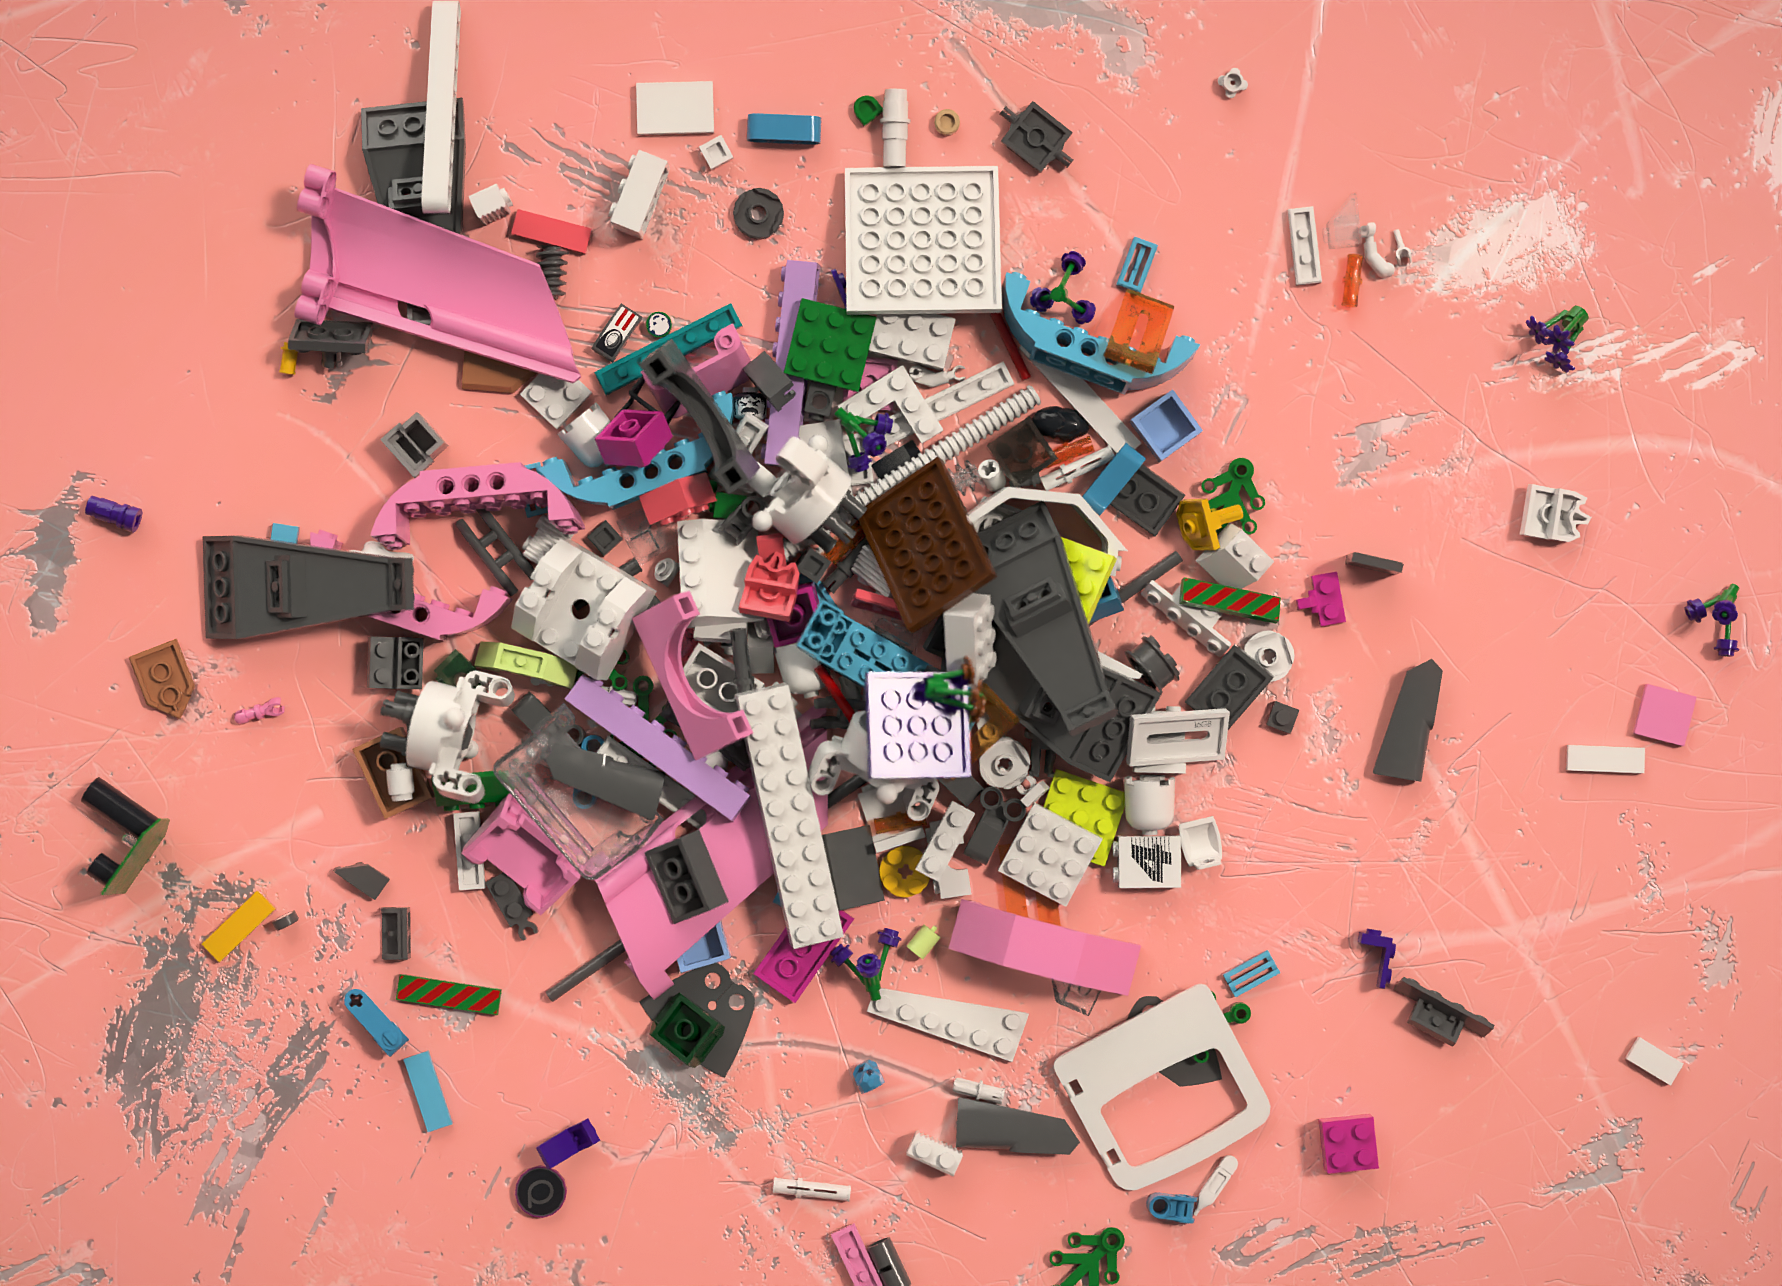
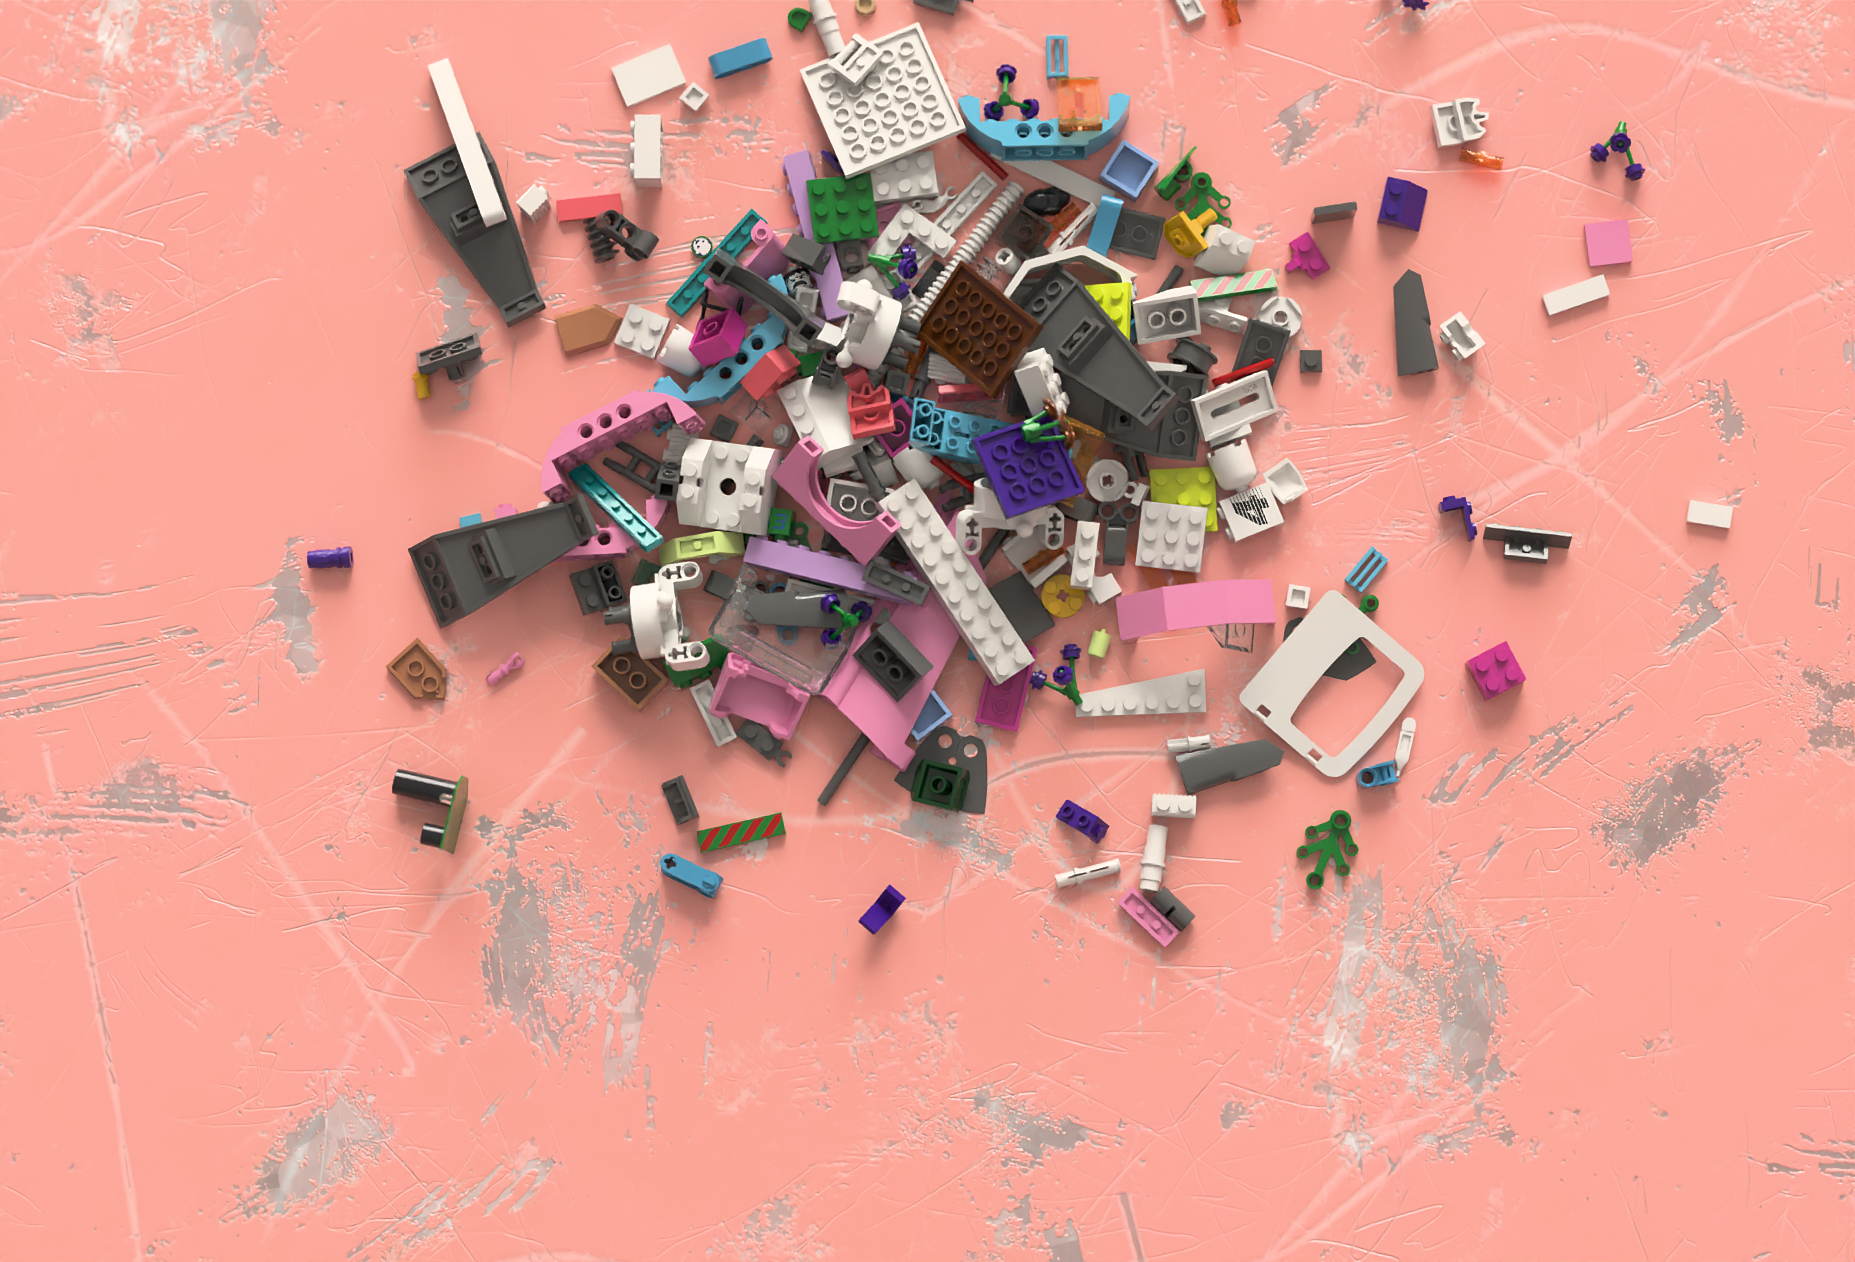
camera: 10 degrees left, 5 degrees down
yellow tile [202,890,276,963] -> none
dark grey tile [272,910,299,931] -> none
bright pink panel [294,164,581,384] -> none
dark grey slope [333,862,390,900] -> none
light grey plate [380,412,449,478] -> none
white brick [386,763,415,801] -> none
medium azure tile [403,1050,453,1132] -> none
black tile [515,1165,567,1218] -> none
slope [591,303,642,363] -> none
dark grey tile [733,188,784,240] -> none
dark azure rock [853,1060,885,1094] -> none
none -> teal tile [568,462,664,553]
none -> dark grey piece [595,210,659,261]
none -> dark grey brick [654,462,682,501]
none -> green brick [768,508,797,541]
none -> dark purple plant [820,593,872,650]
none -> white plate [827,33,884,86]
none -> dark grey plate [862,560,931,607]
none -> dark purple bracket [1056,799,1109,844]
none -> white slope [1132,286,1201,345]
none -> white piece [1139,824,1168,893]
none -> green panel [1154,146,1197,202]
none -> red bar [1212,357,1275,388]
none -> white plate [1285,584,1311,610]
none -> dark purple slope [1377,176,1428,232]
none -> white cylinder [1439,311,1486,361]
none -> clear orange pin [1459,147,1504,171]

